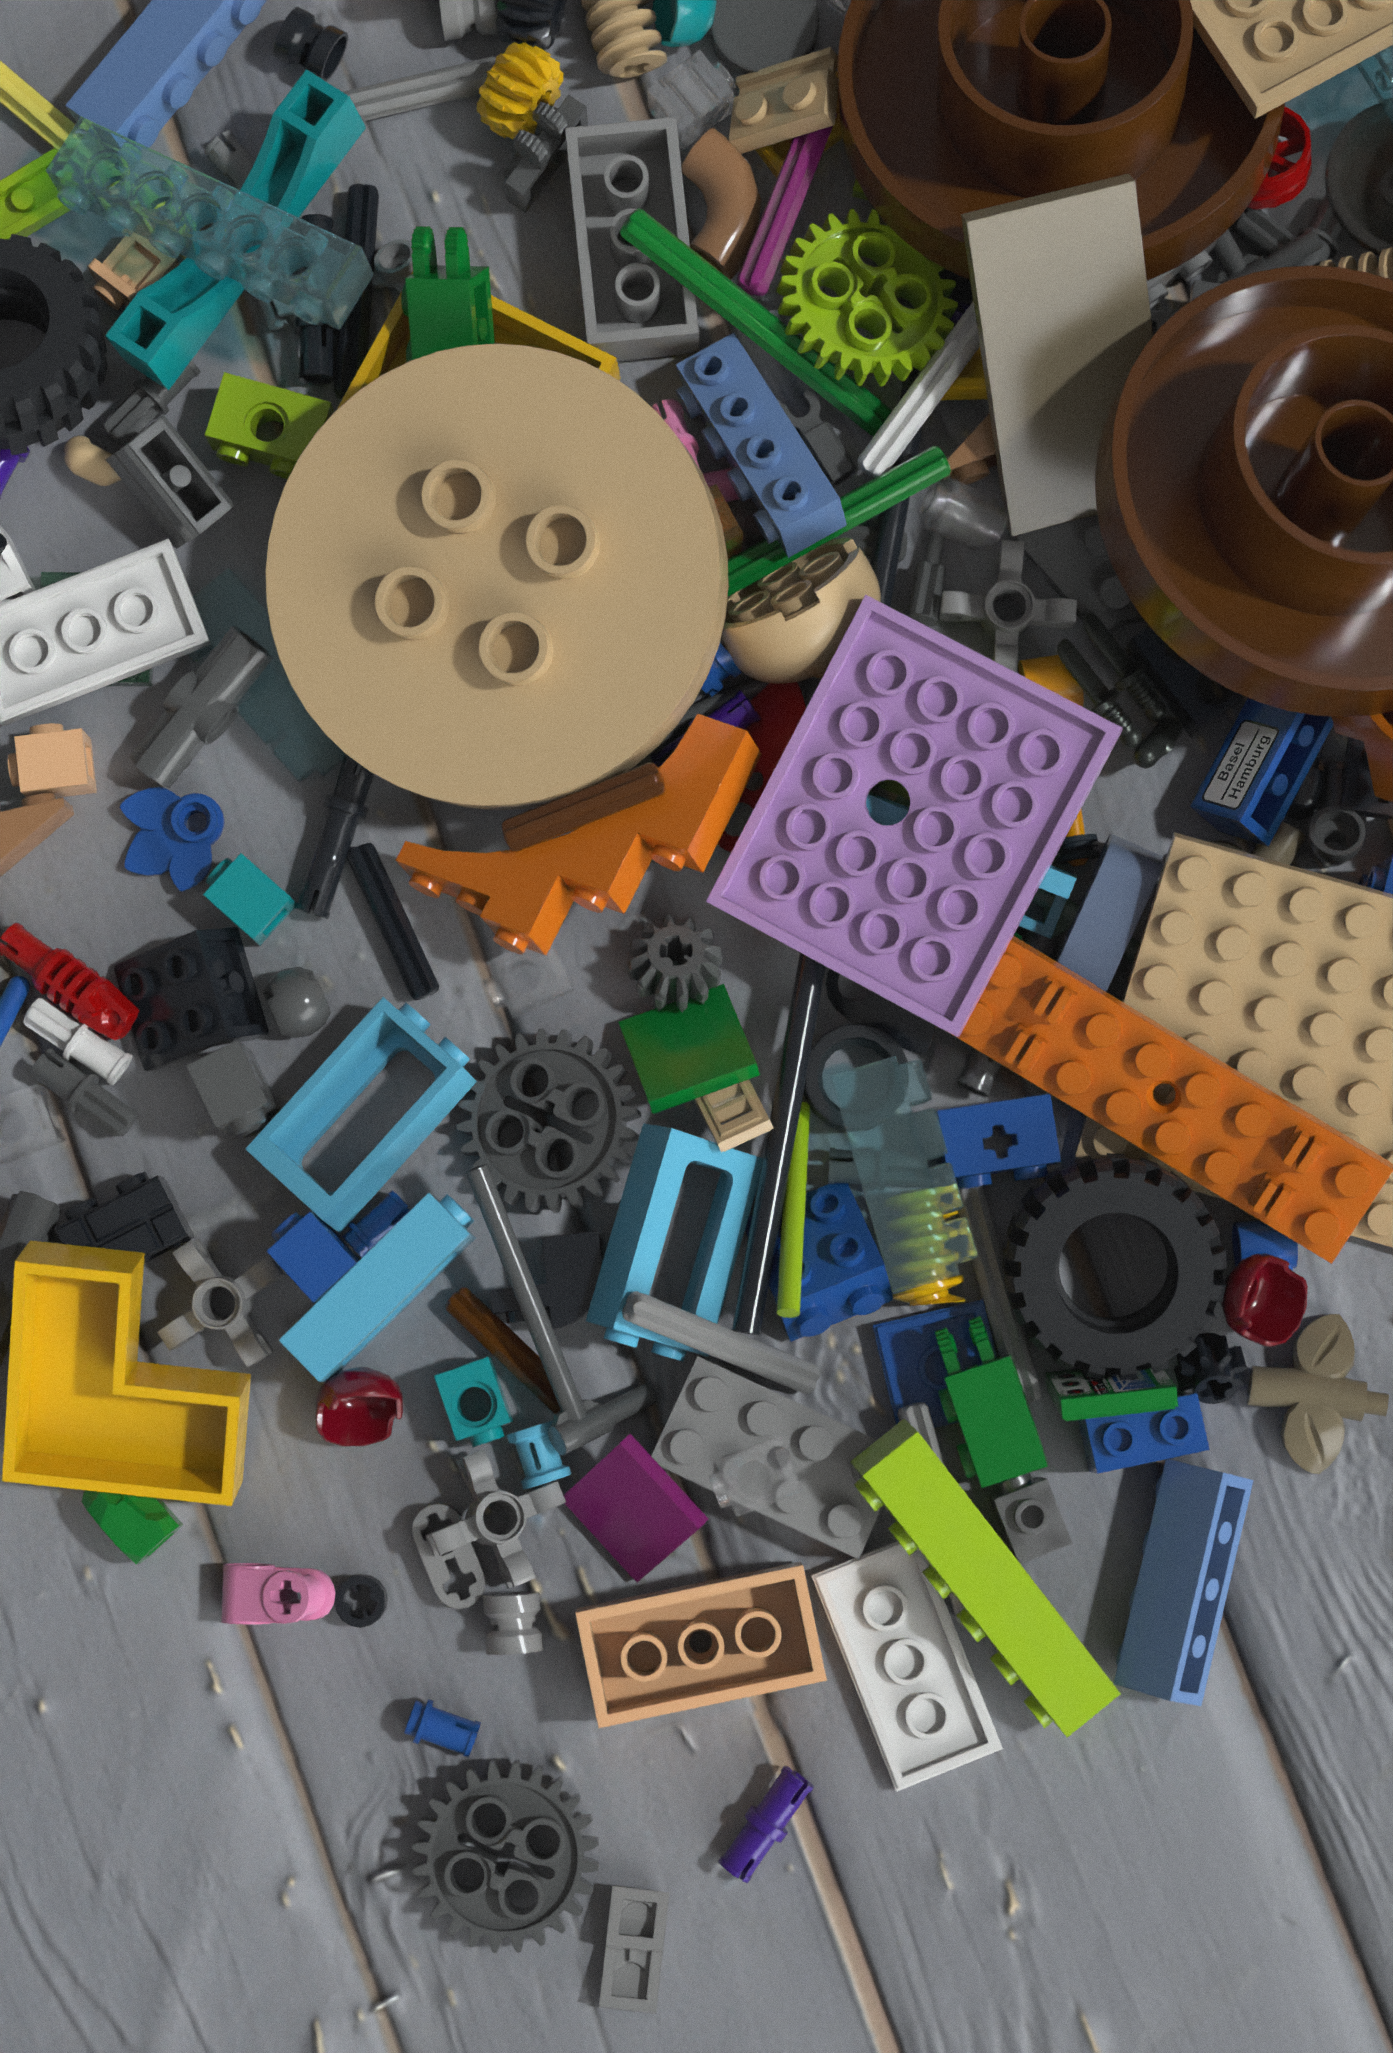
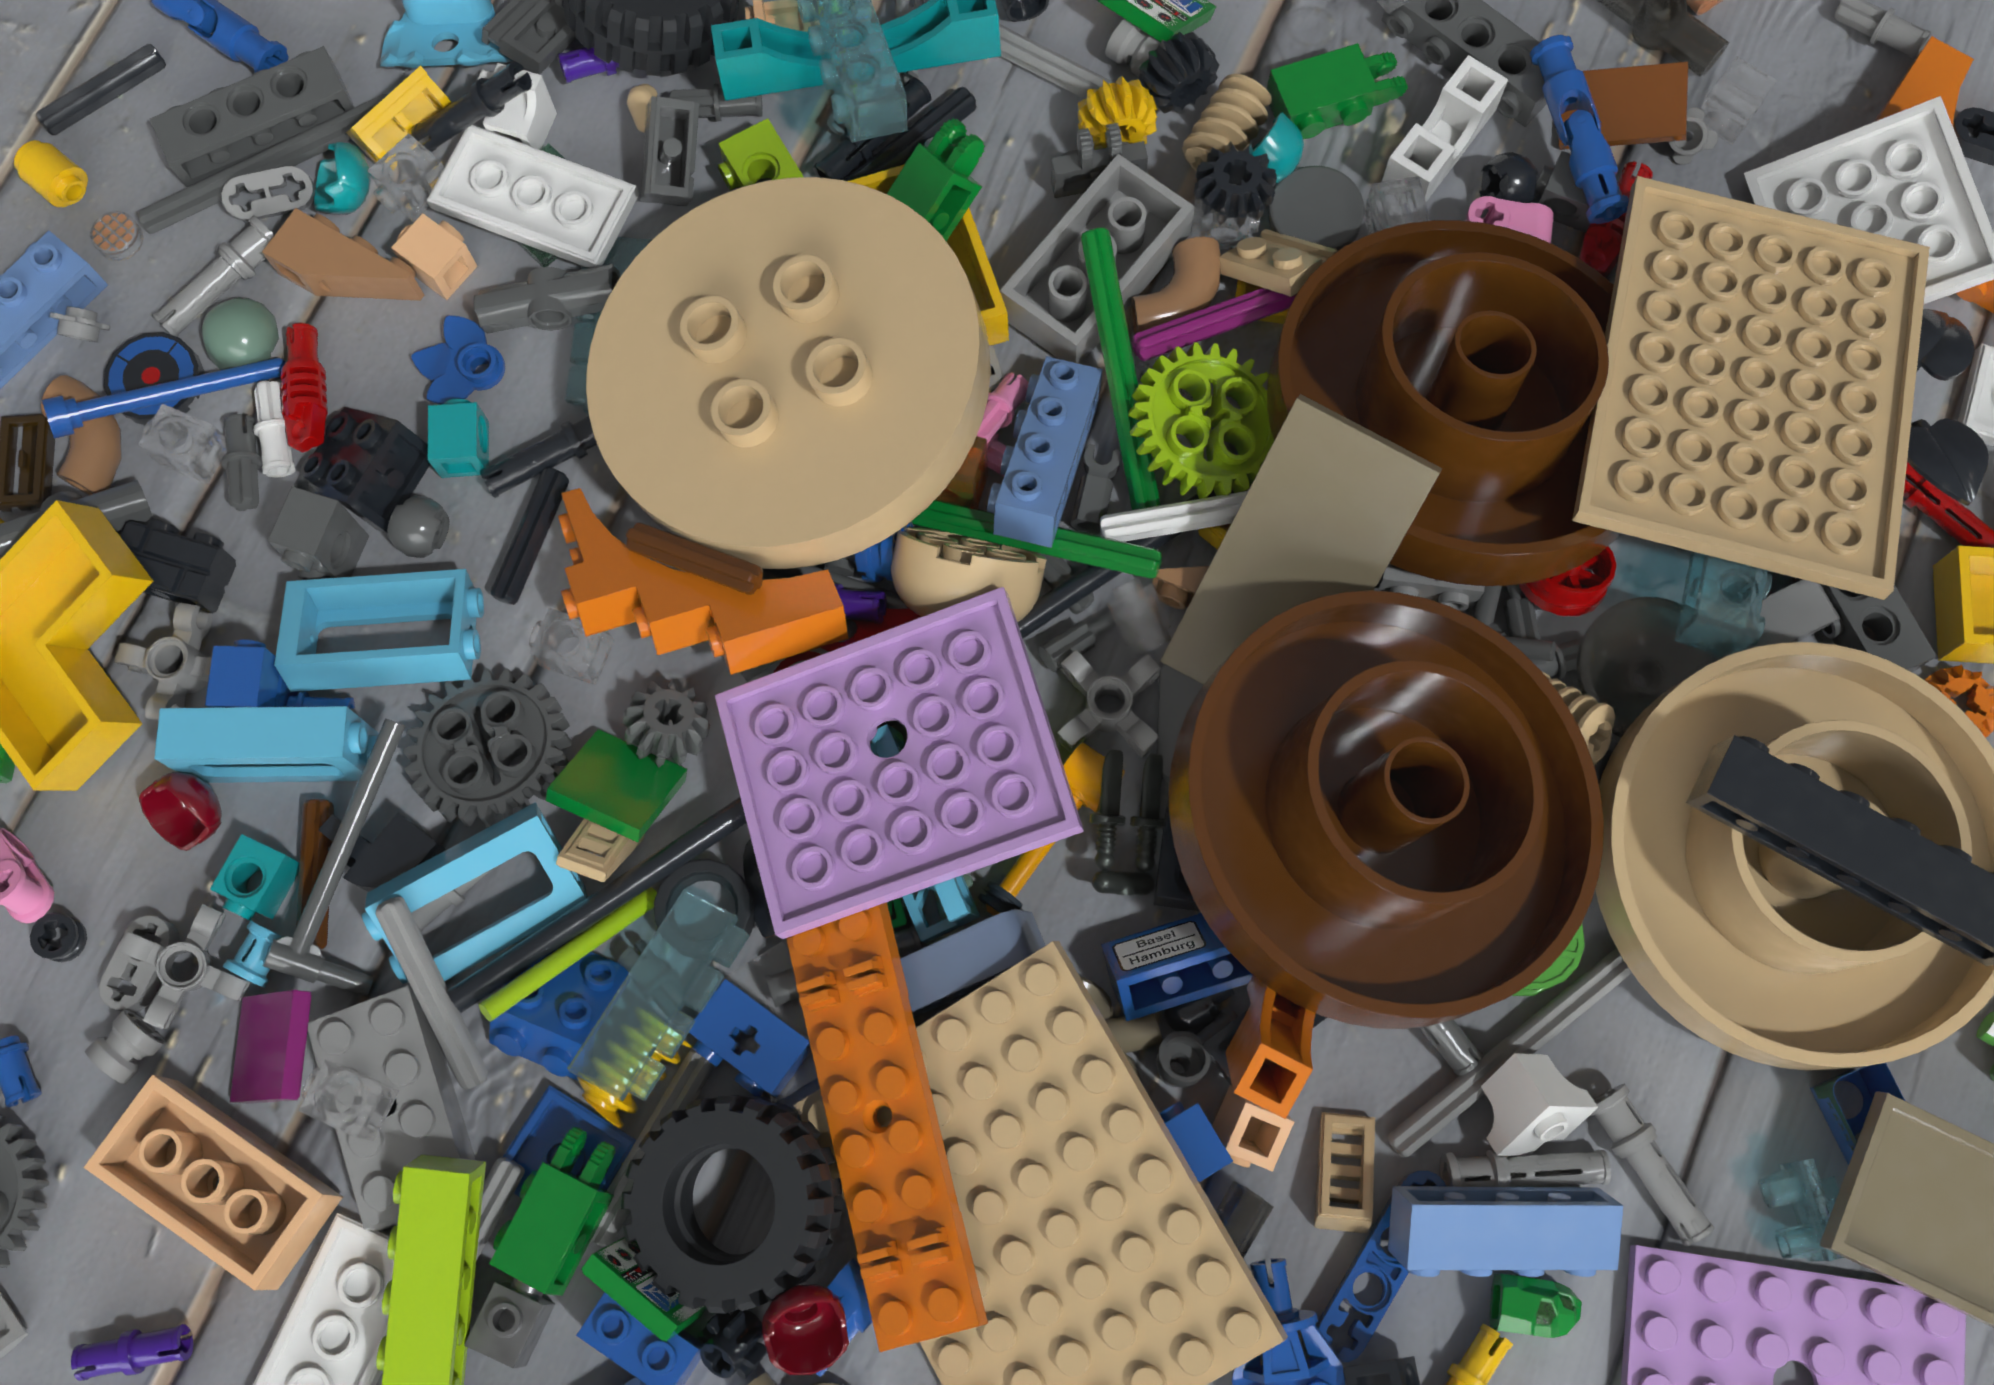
camera: 50 degrees right, 10 degrees down
none -> black gear [1194,141,1277,228]

